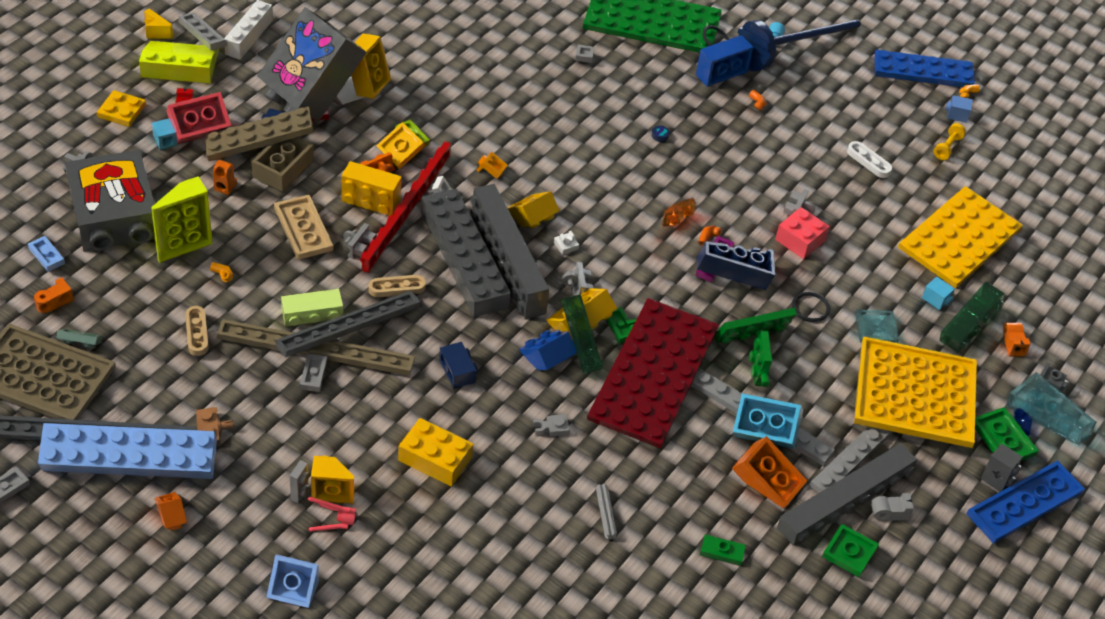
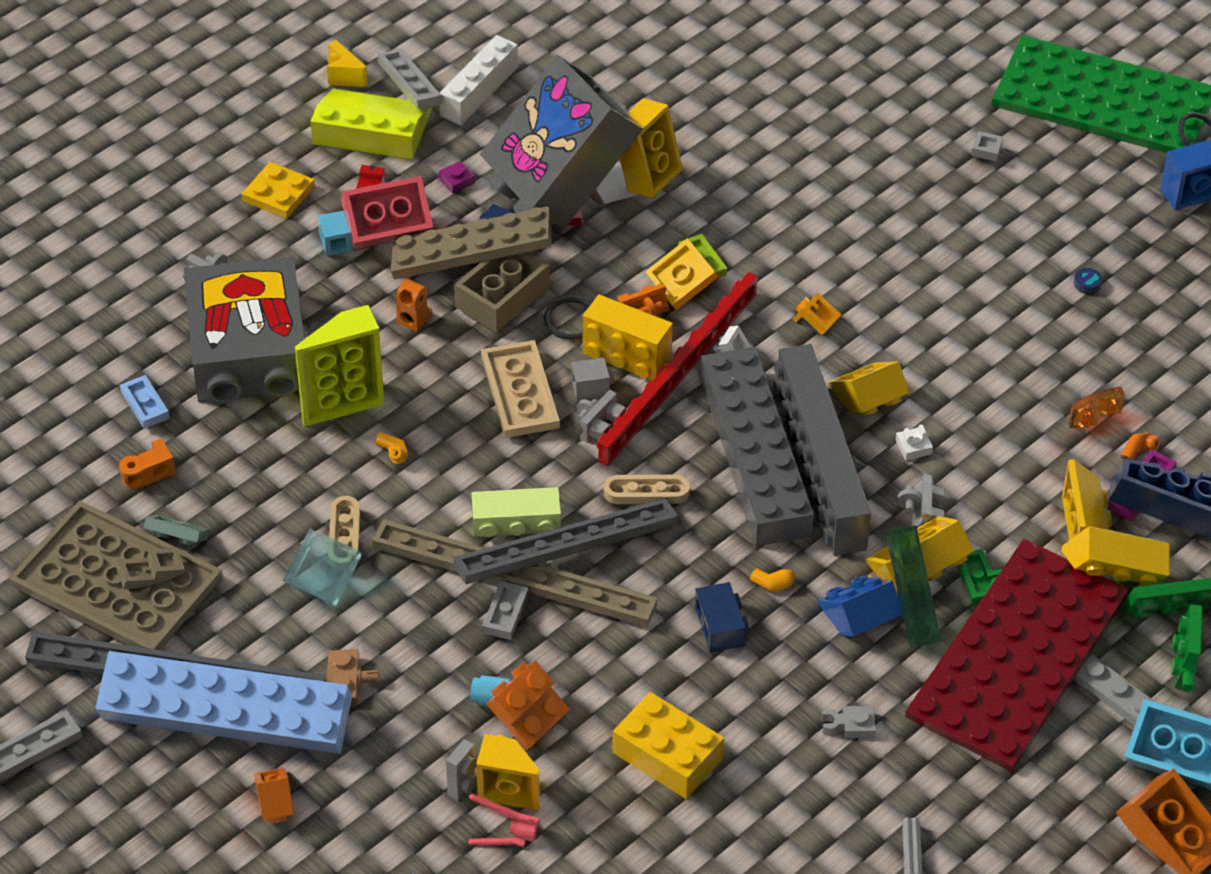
camera: 15 degrees right, 0 degrees up
none -> dark tan slope [116,548,185,590]
none -> clear light blue tile [283,529,362,606]
none -> magenta plate [438,161,475,194]
none -> medium azure brick [470,675,511,707]
none -> orange plate [486,660,570,750]
none -> black piece [544,297,592,340]
none -> light grey brick [571,357,614,401]
none -> light orange arm [750,568,796,592]
none -> yellow slope [1062,460,1111,540]
none -> yellow slope [1062,526,1169,586]

